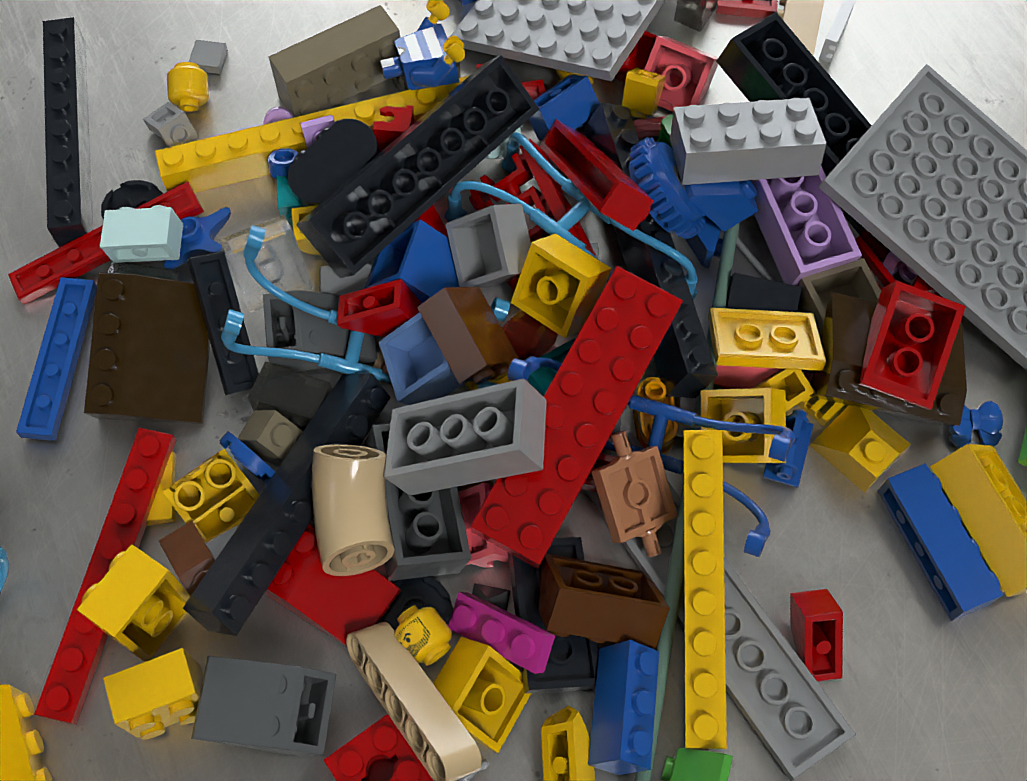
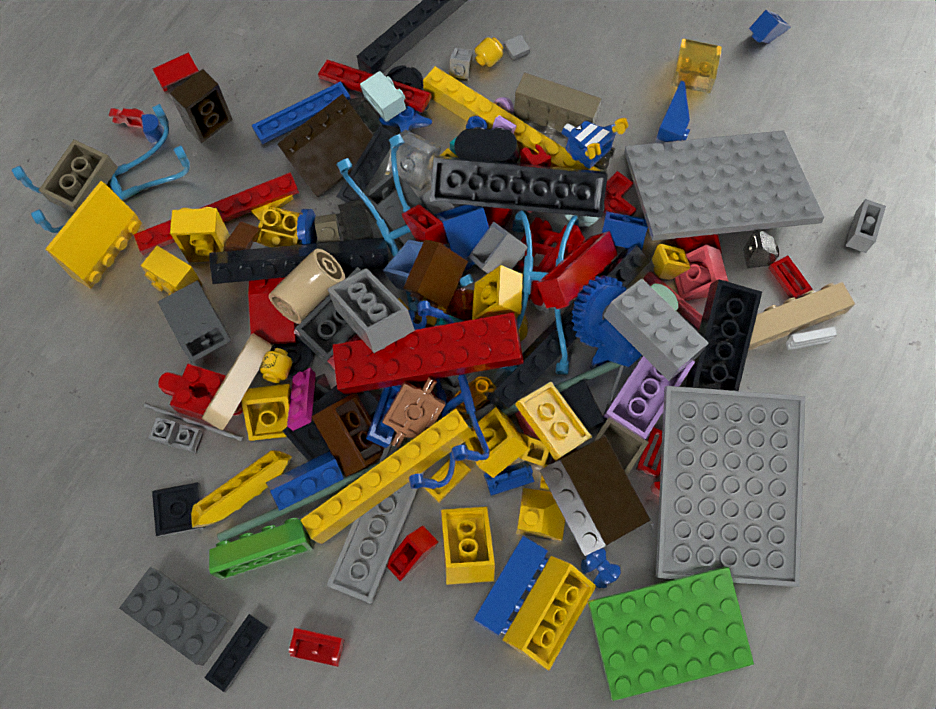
camera: 55 degrees right, 5 degrees up
red slope [859,281,966,410] -> none
none -> blue plate [366,385,401,448]
none -> yellow tile [423,459,471,503]
none -> yellow slope [441,507,495,585]

